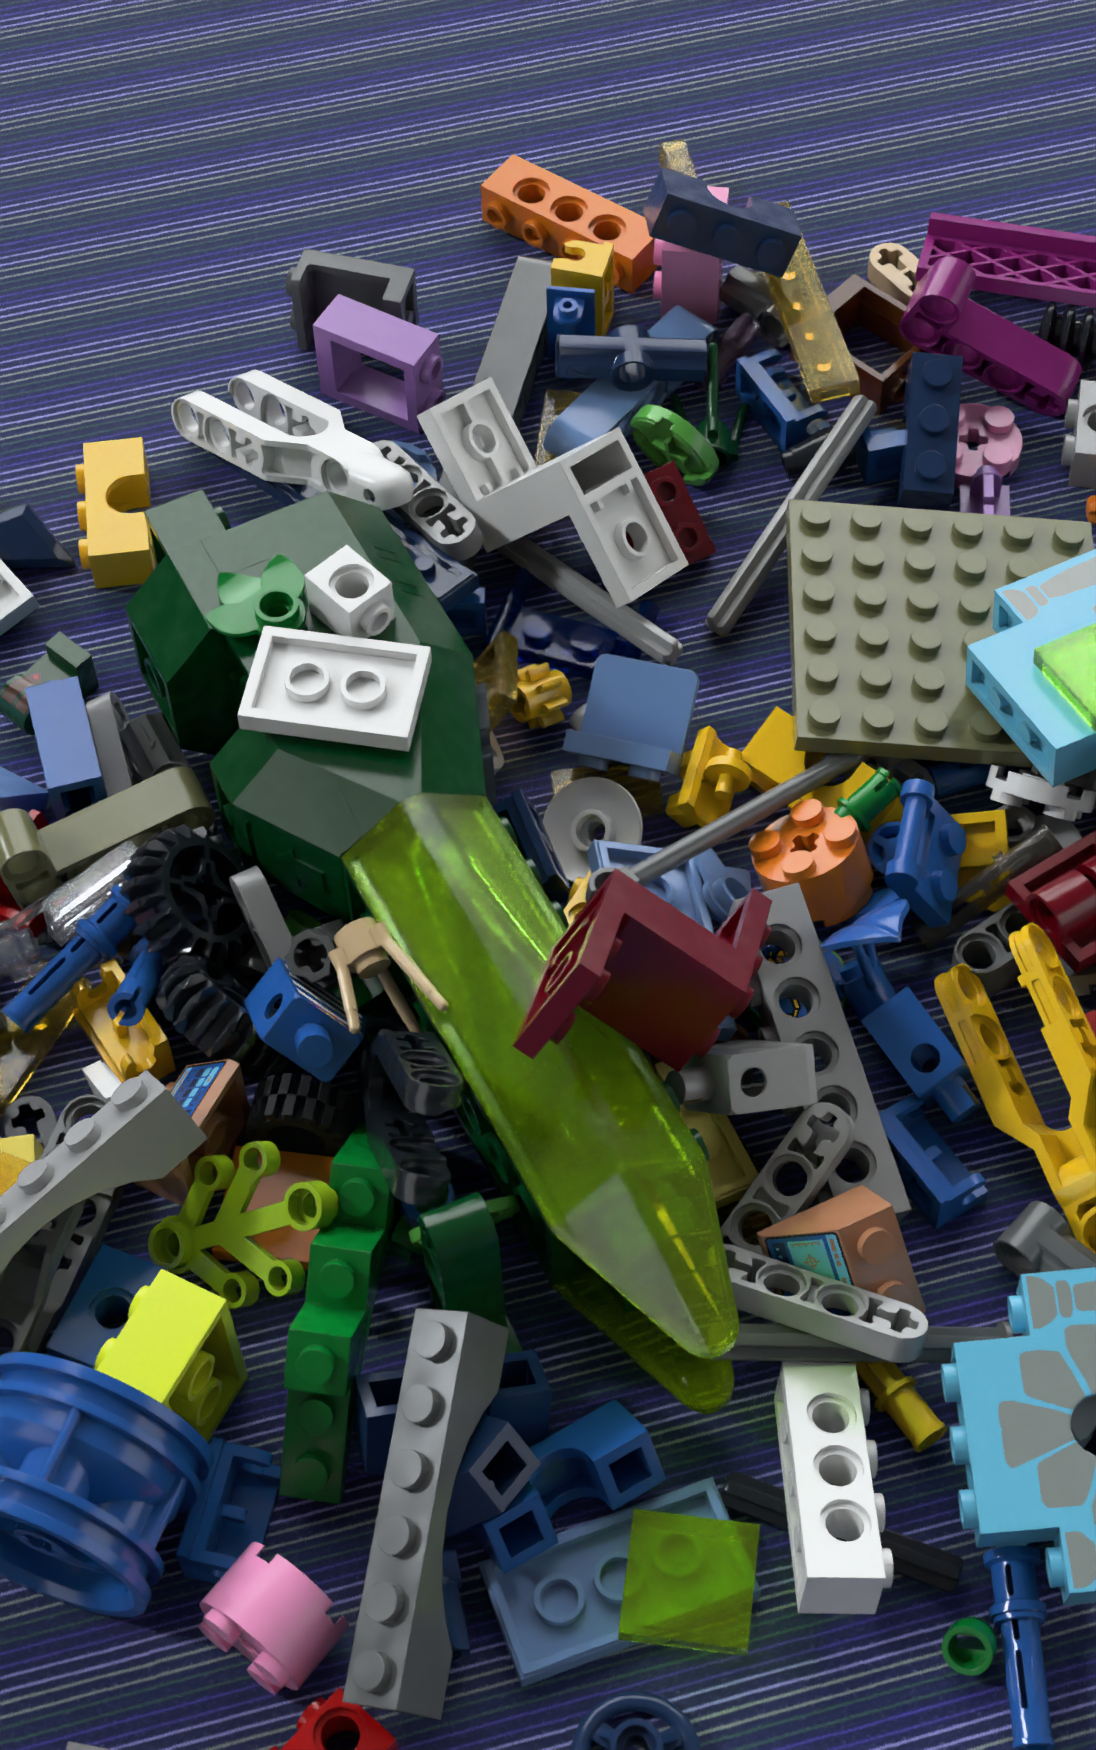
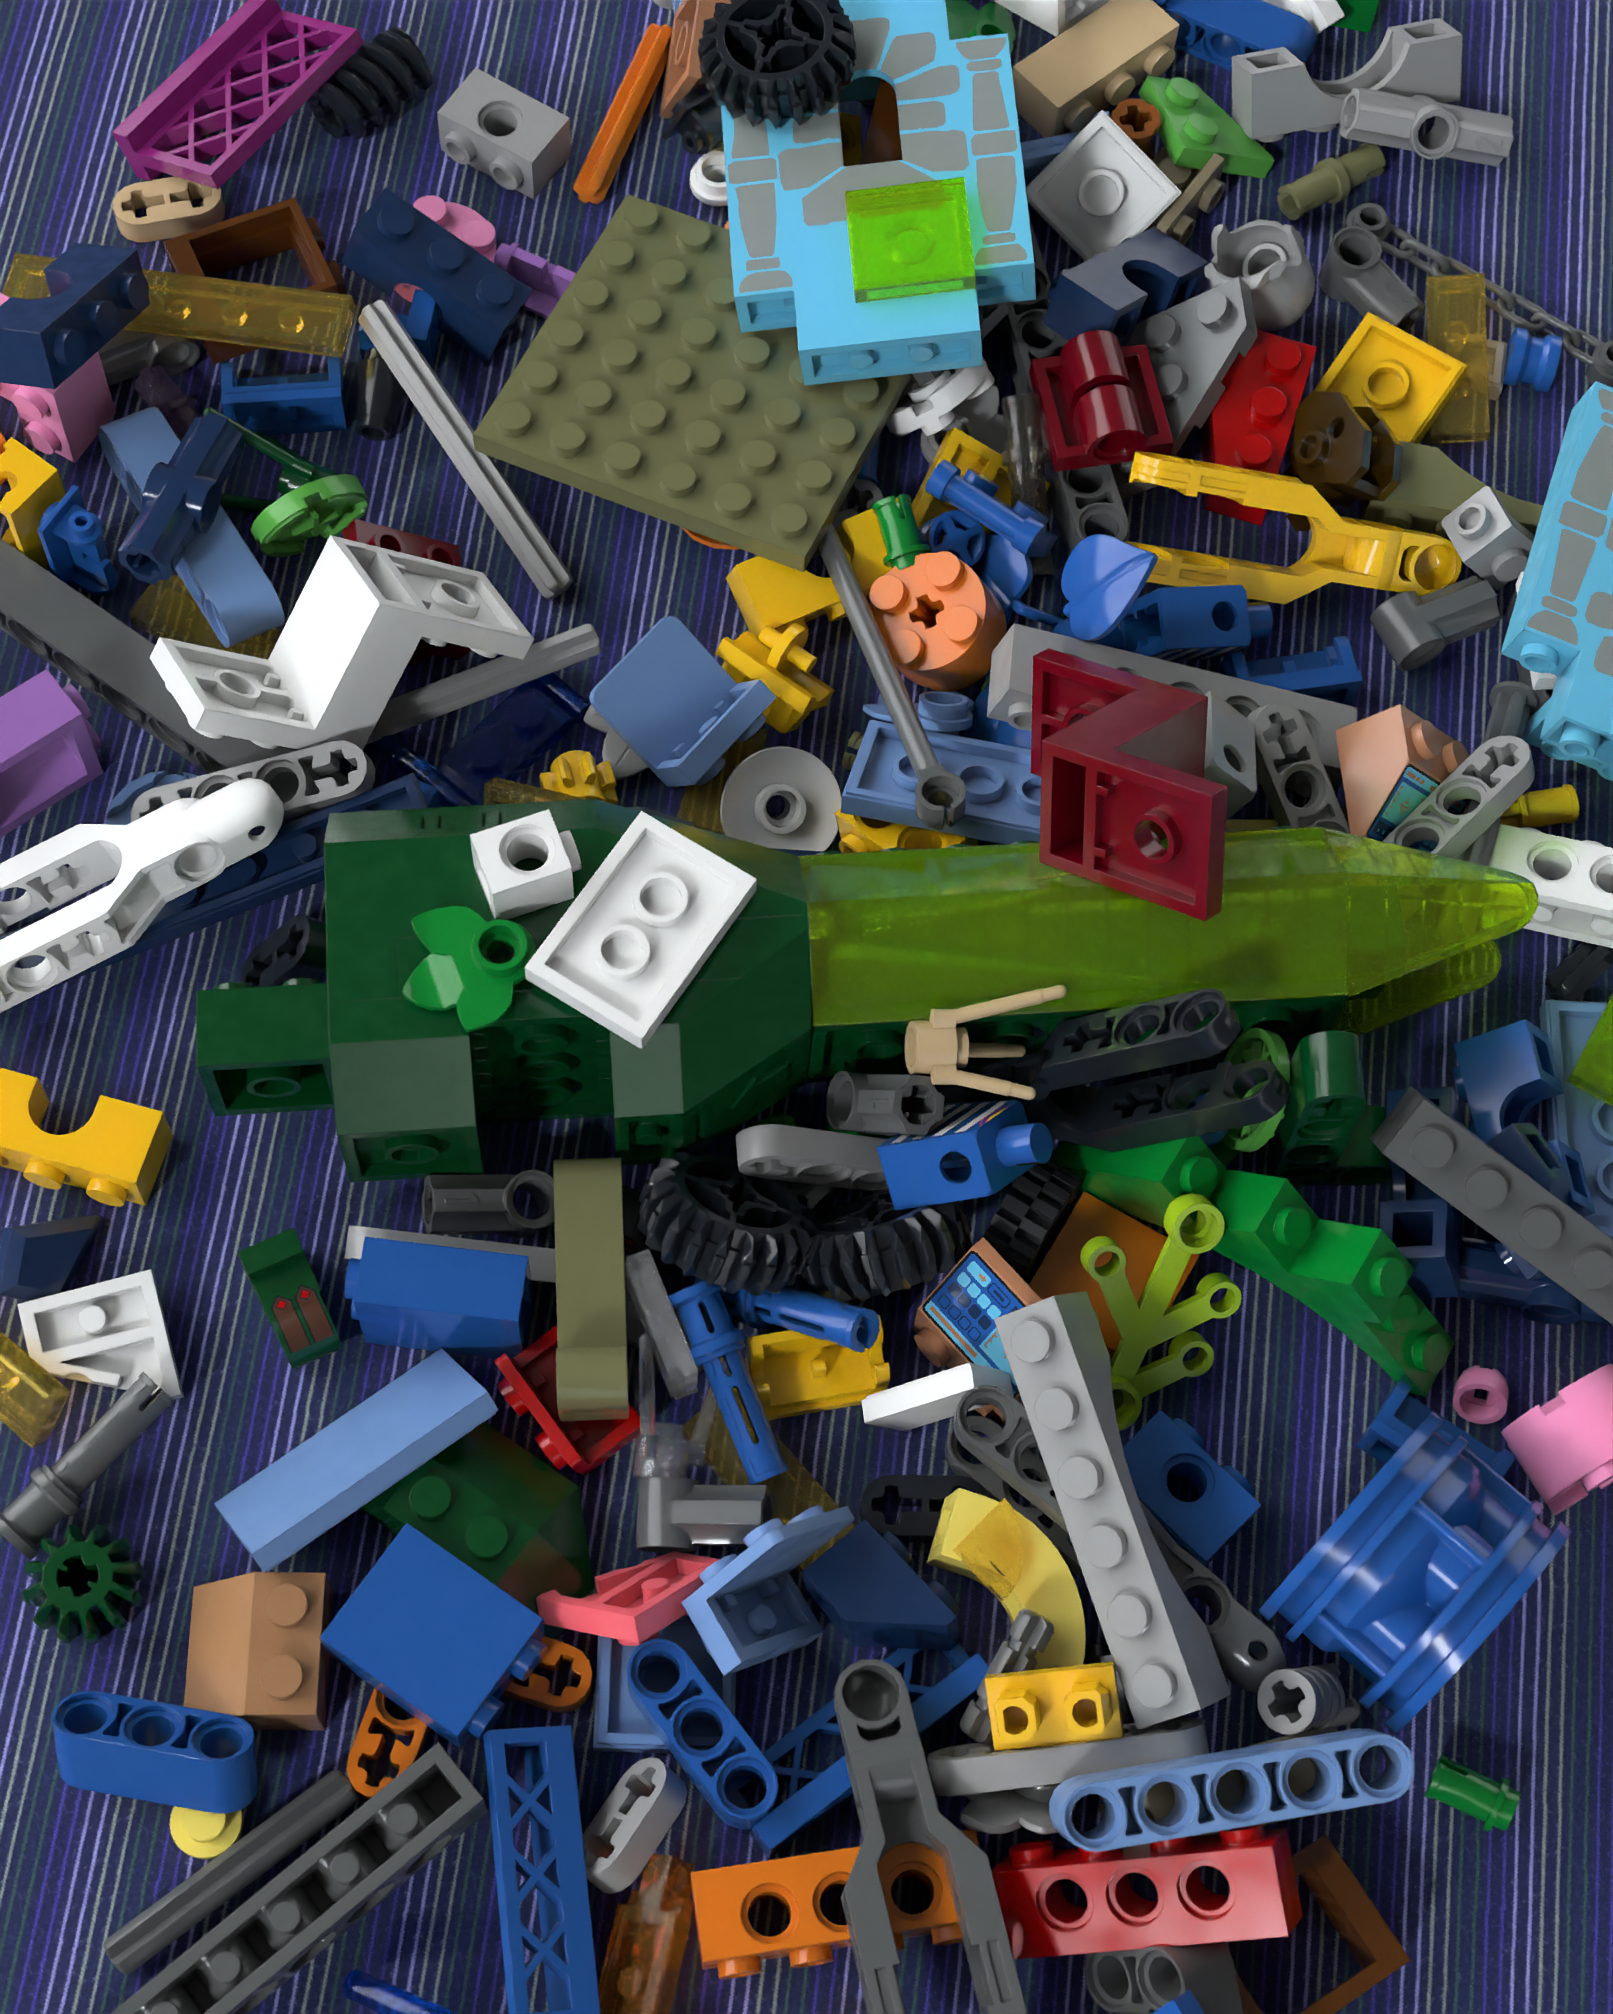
camera: 75 degrees left, 10 degrees up
neon yellow brick [94,1269,248,1443] -> none
magenta beam [899,257,1082,417] -> none
none -> bright pink hinge [1453,1365,1509,1424]

